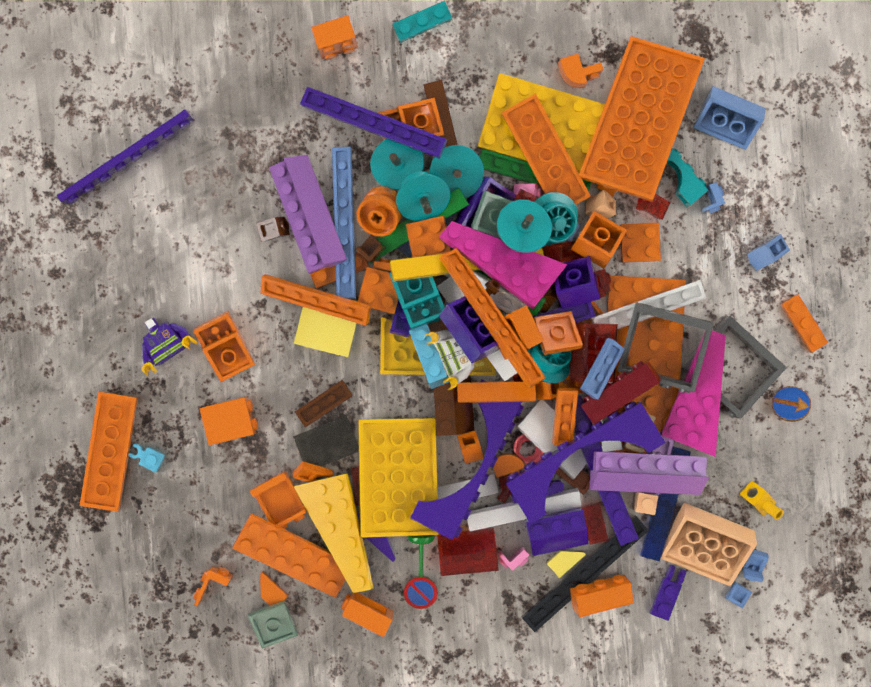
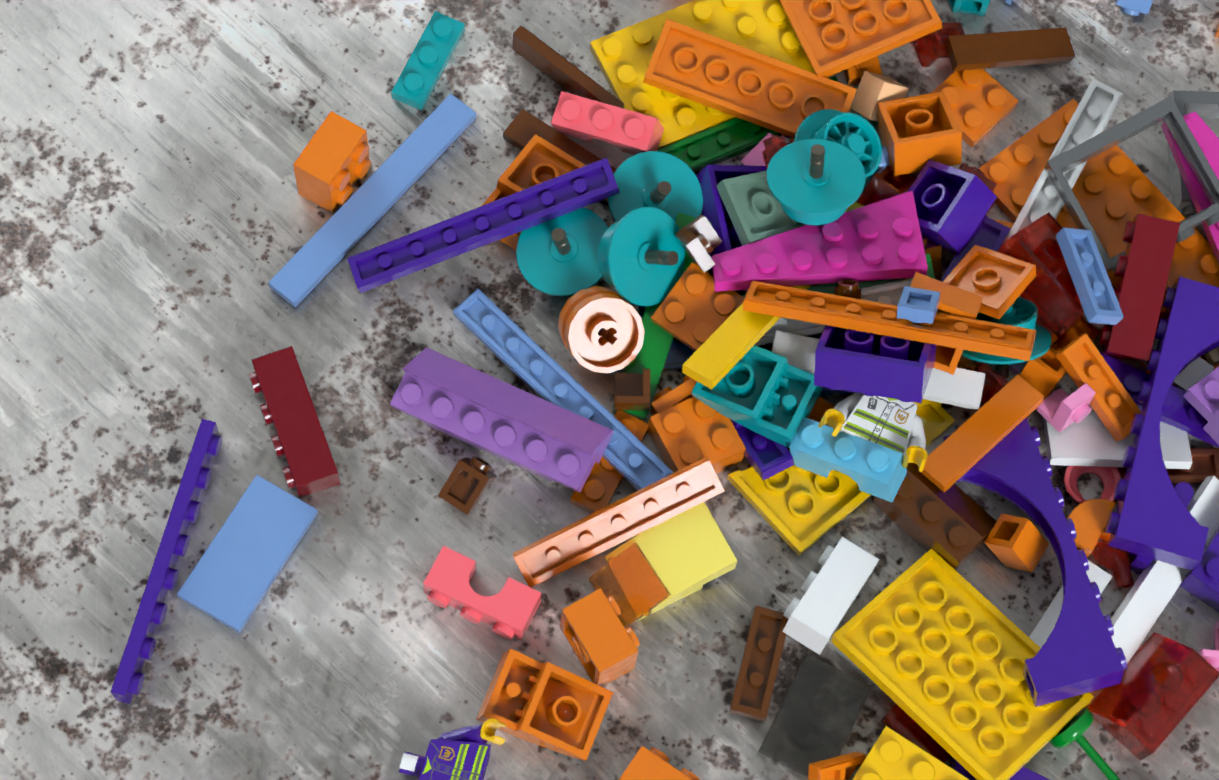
camera: 50 degrees left, 20 degrees down
none -> medium blue tile [177,475,318,634]
none -> dark red brick [248,346,340,498]
none -> medium blue tile [268,93,476,308]
none -> coral arch [423,546,542,640]
none -> reddish brown tile [513,25,624,109]
none -> coral arch [551,91,664,155]
none -> orange brick [560,588,640,687]
none -> clear orange piece [589,543,671,628]
none -> bracket [675,215,722,272]
none -> white brick [782,537,880,655]
none -> medium blue plate [897,286,940,324]
none -> reddish brown tile [944,27,1075,71]
none -> bright pink bracket [1036,383,1096,433]

